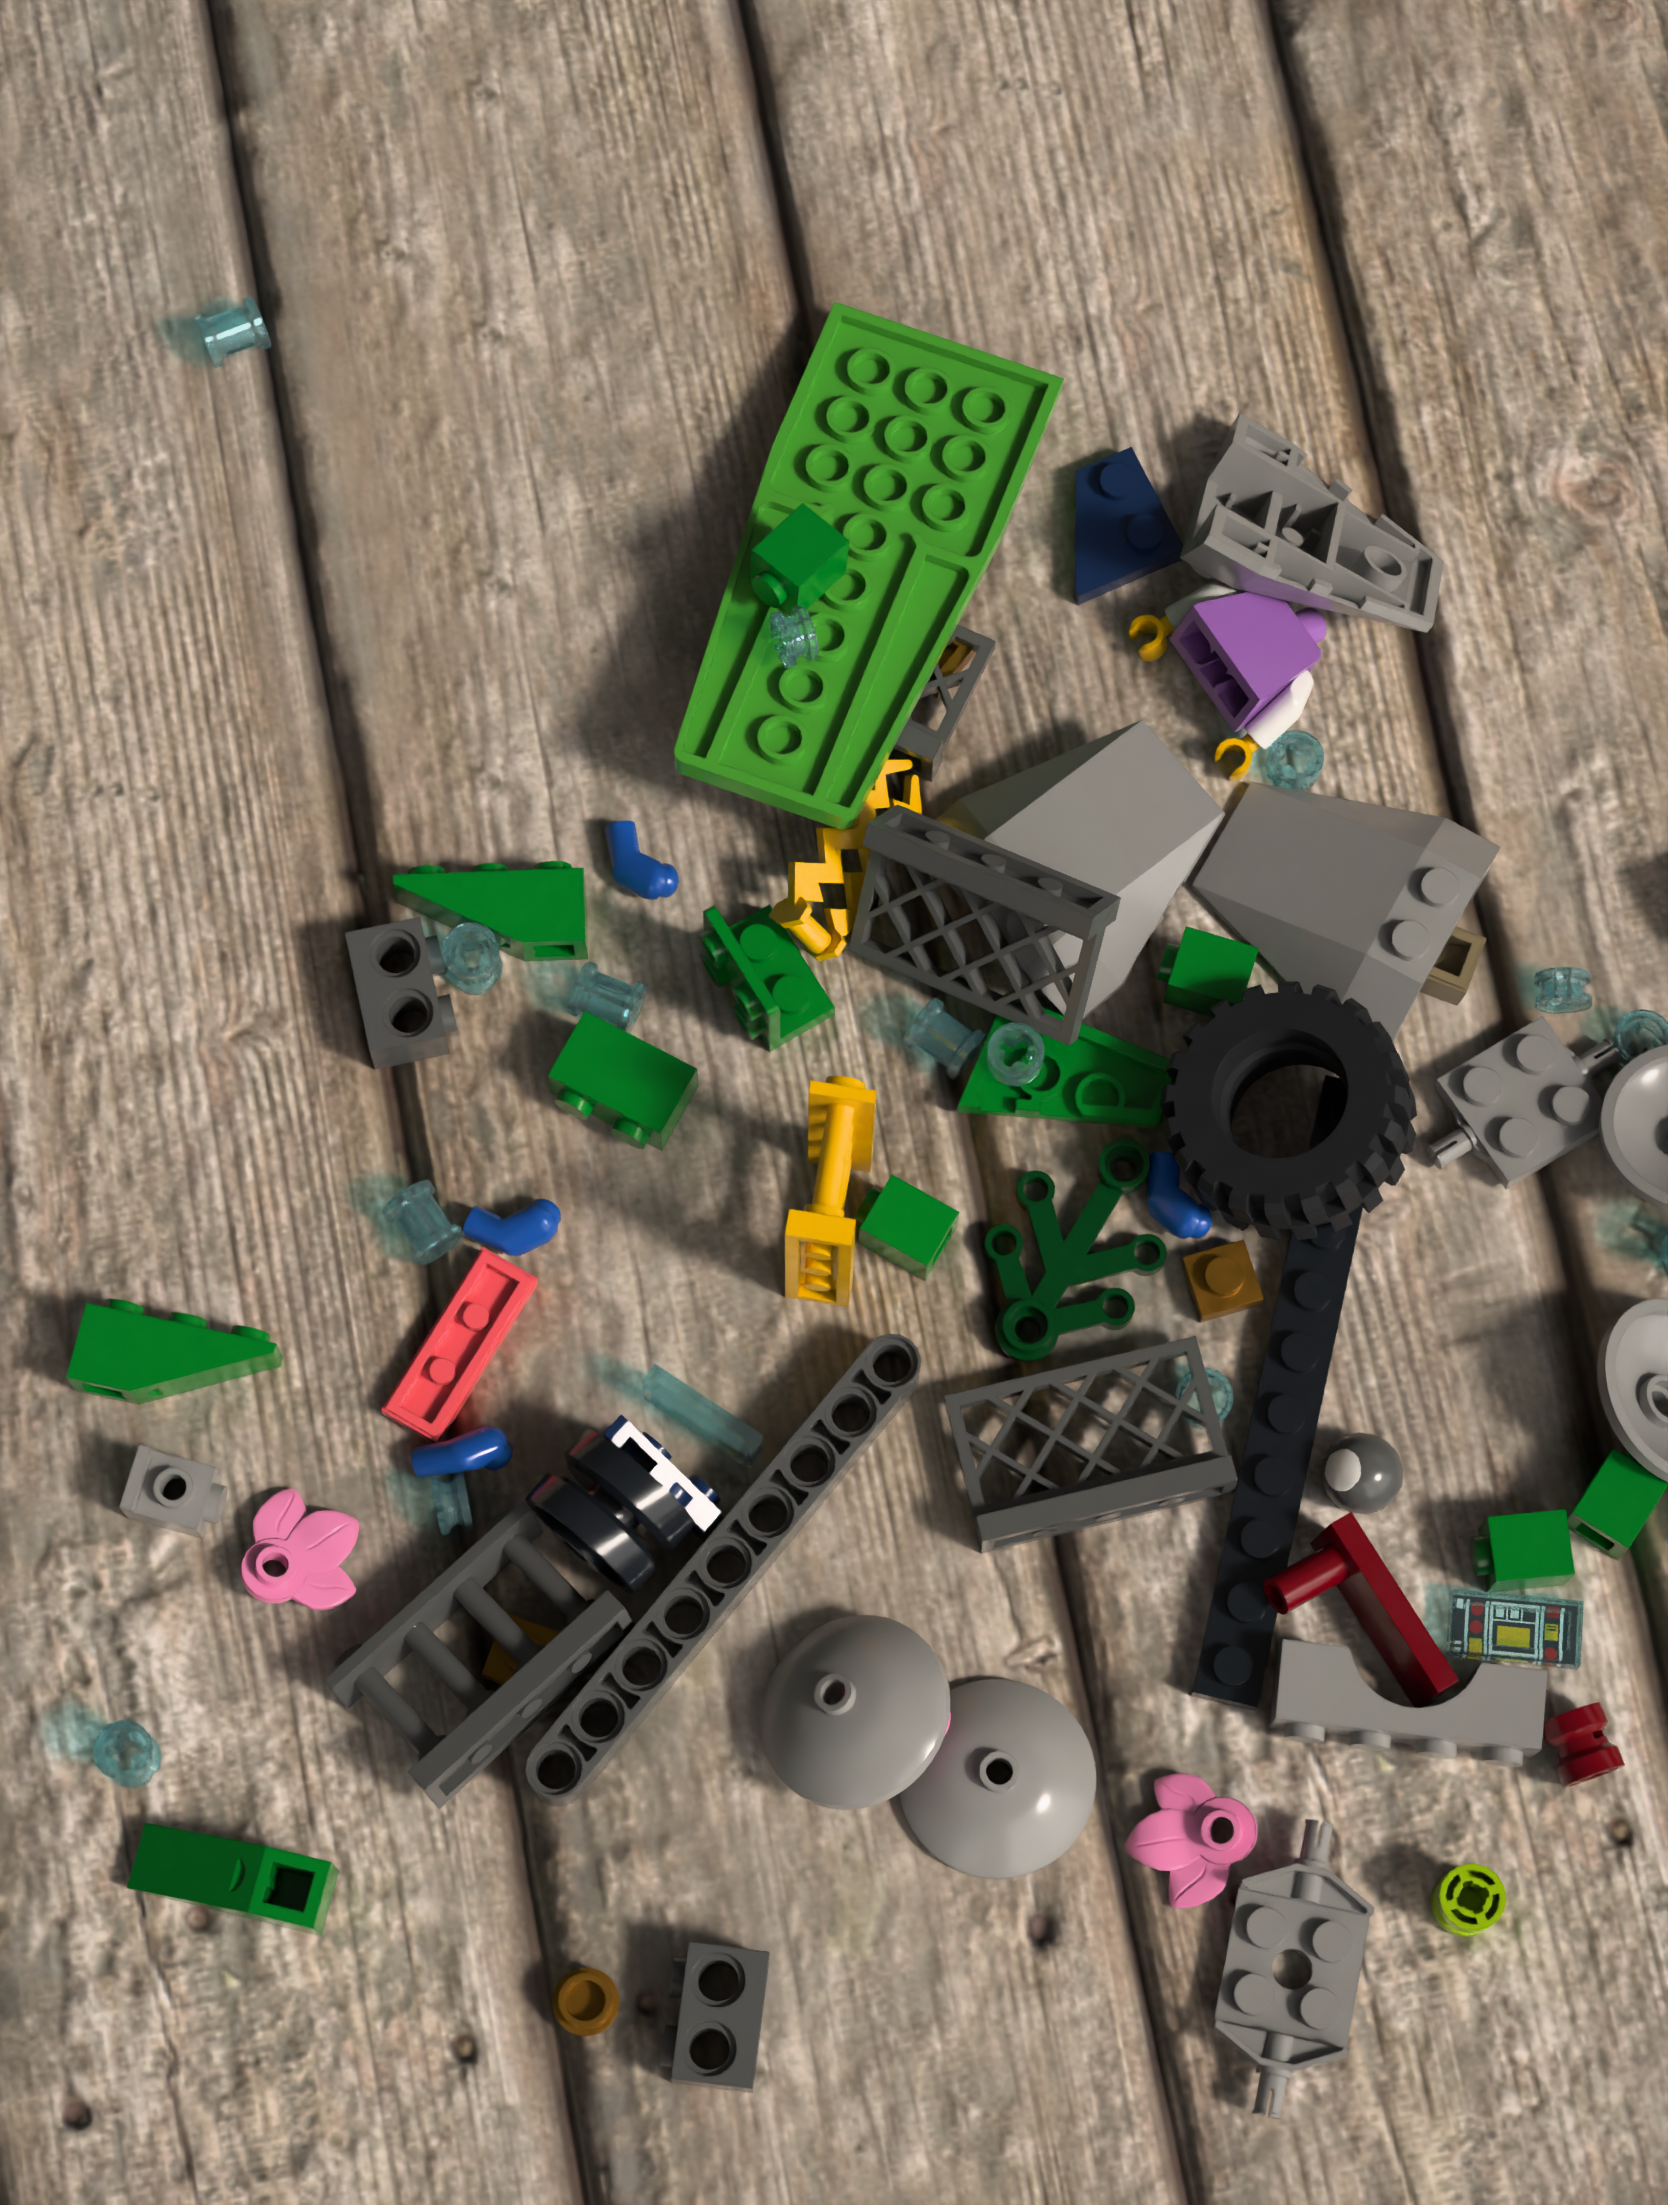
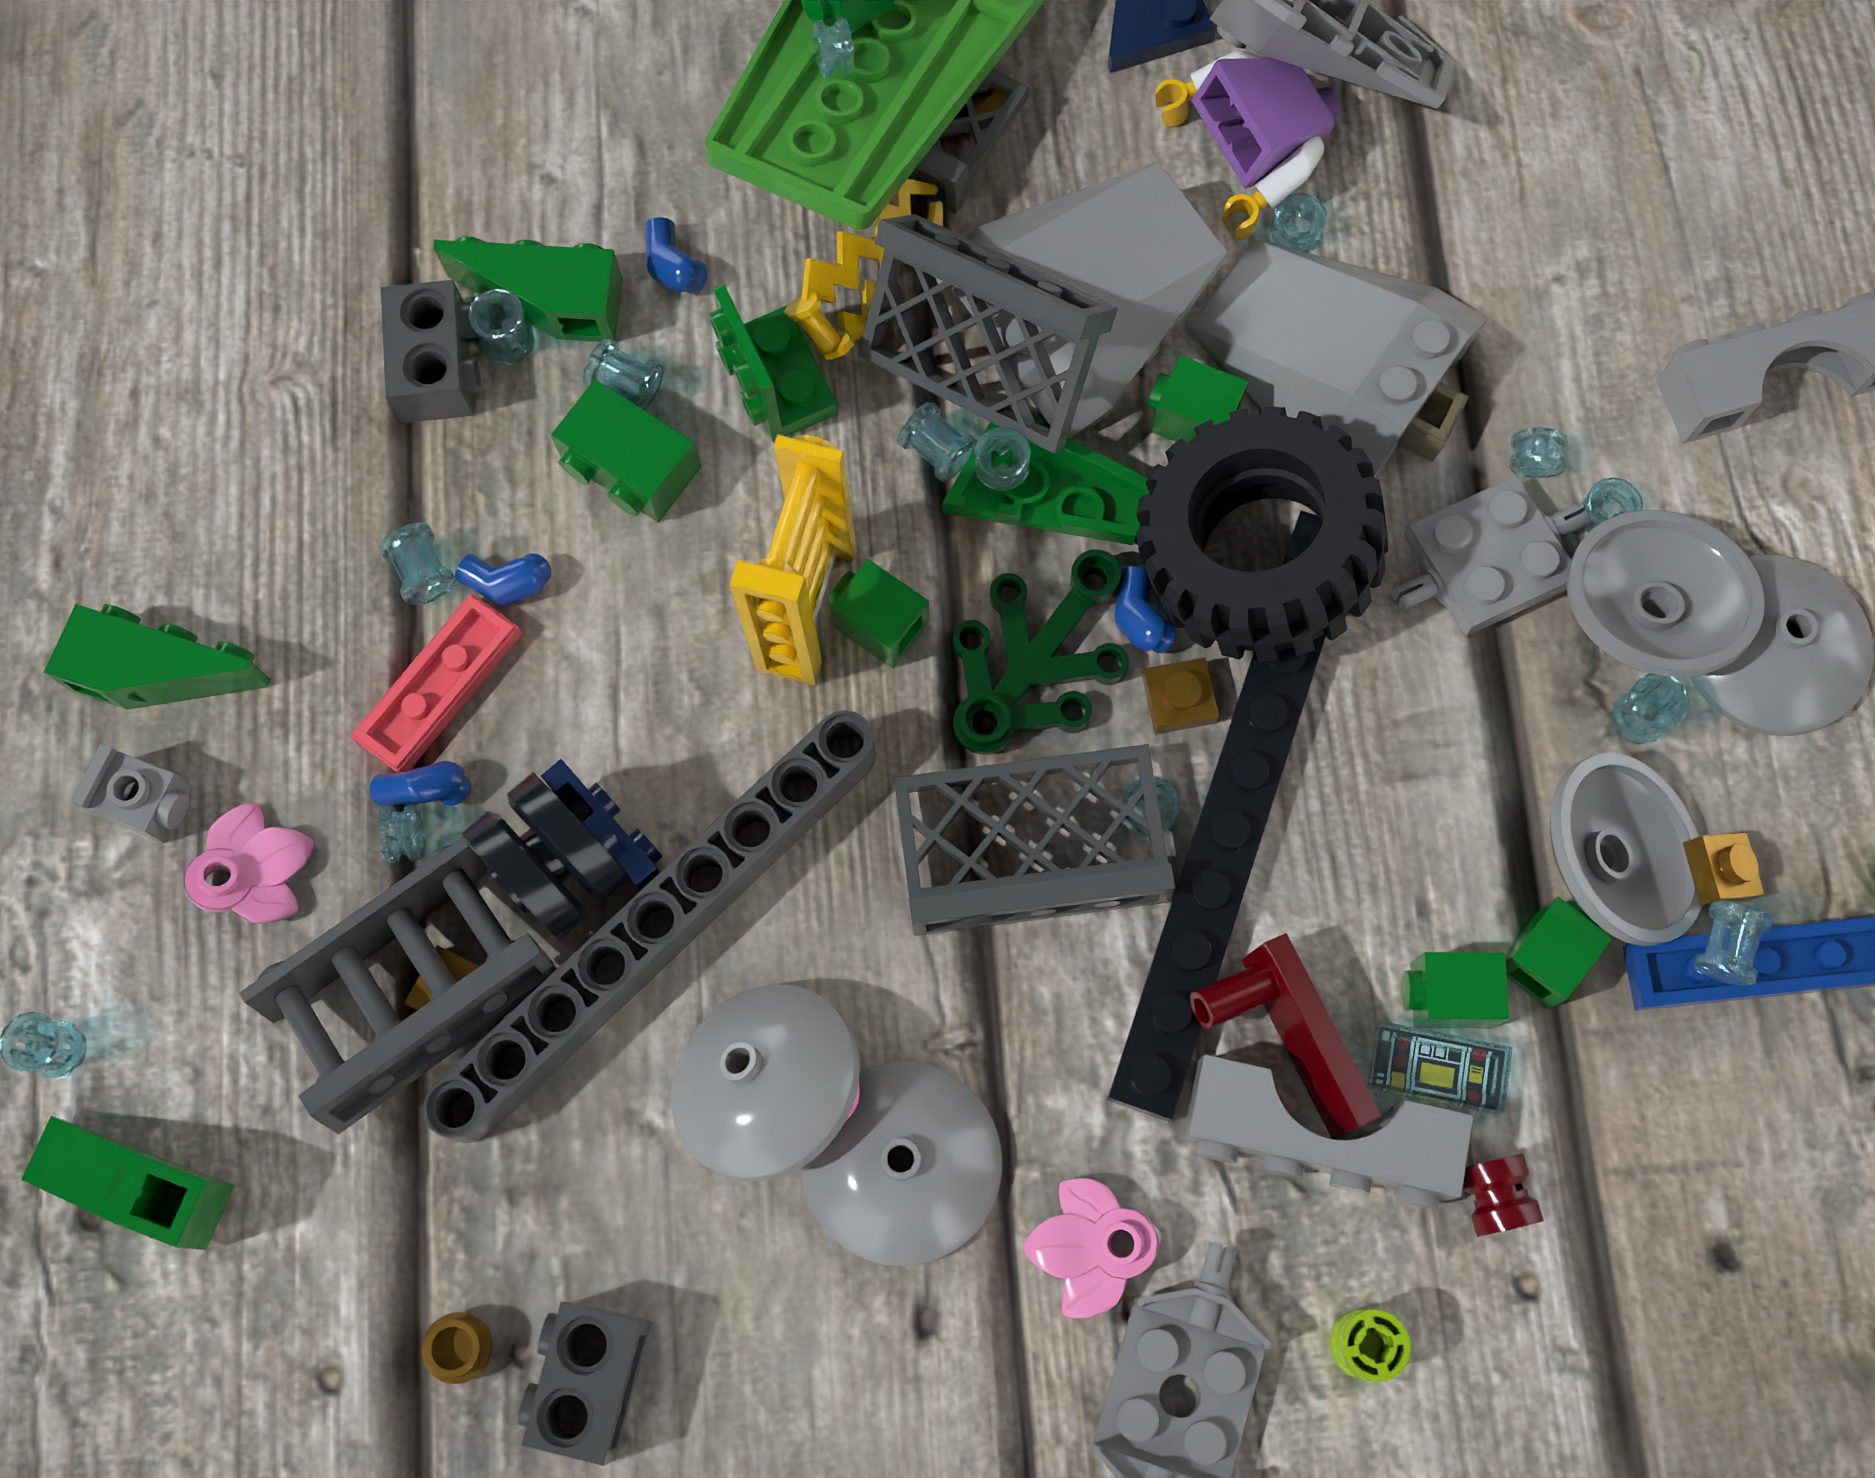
camera: 10 degrees right, 0 degrees up
clear light blue tile [642,1364,763,1467] -> none
dark grey piece [1321,1432,1403,1515] -> none

